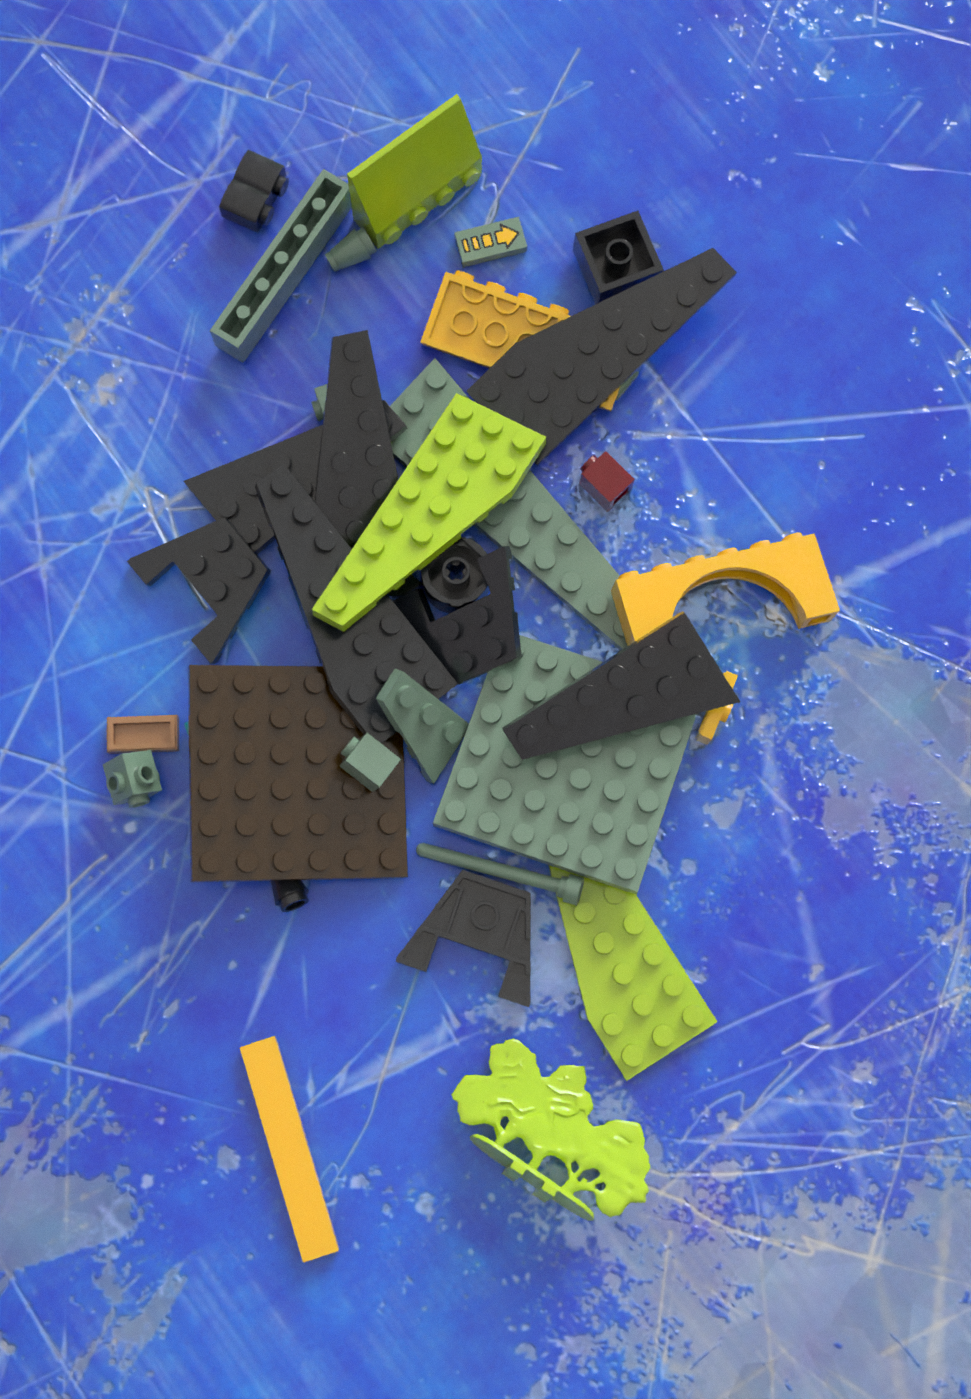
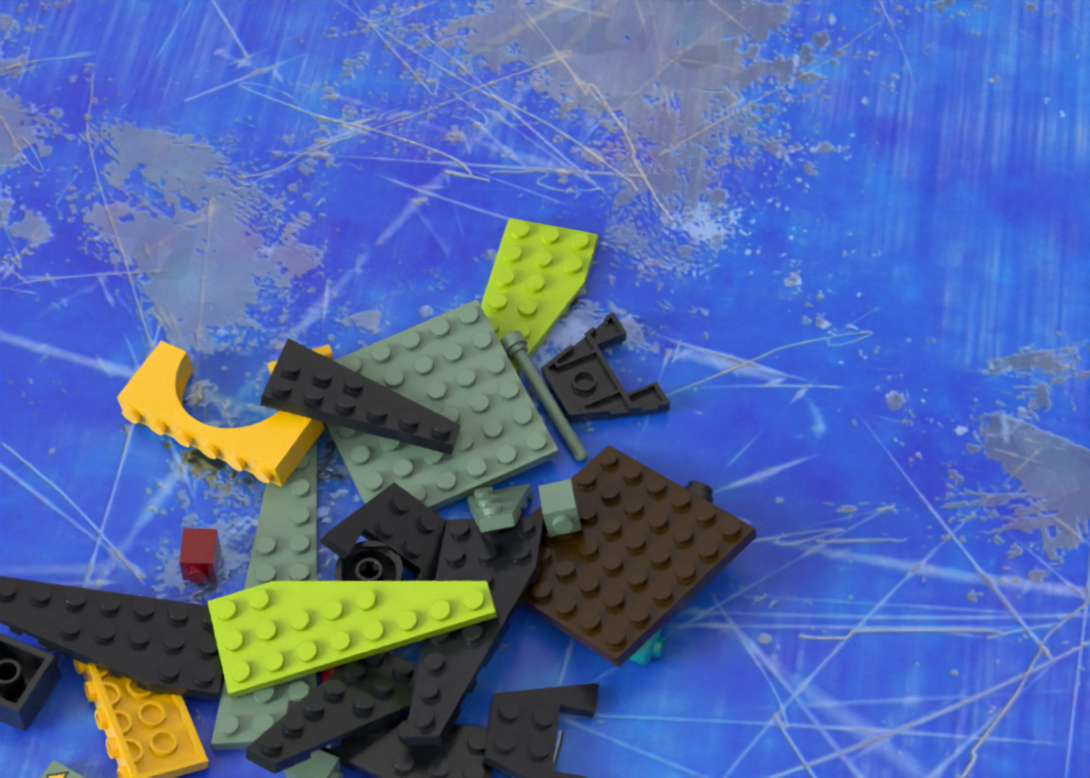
camera: 130 degrees left, 25 degrees down
sand green brick [103,750,162,808] -> none
medium nougat tile [107,715,179,754] -> none
yellow tile [240,1036,339,1263] -> none
lime plant [451,1039,651,1221] -> none

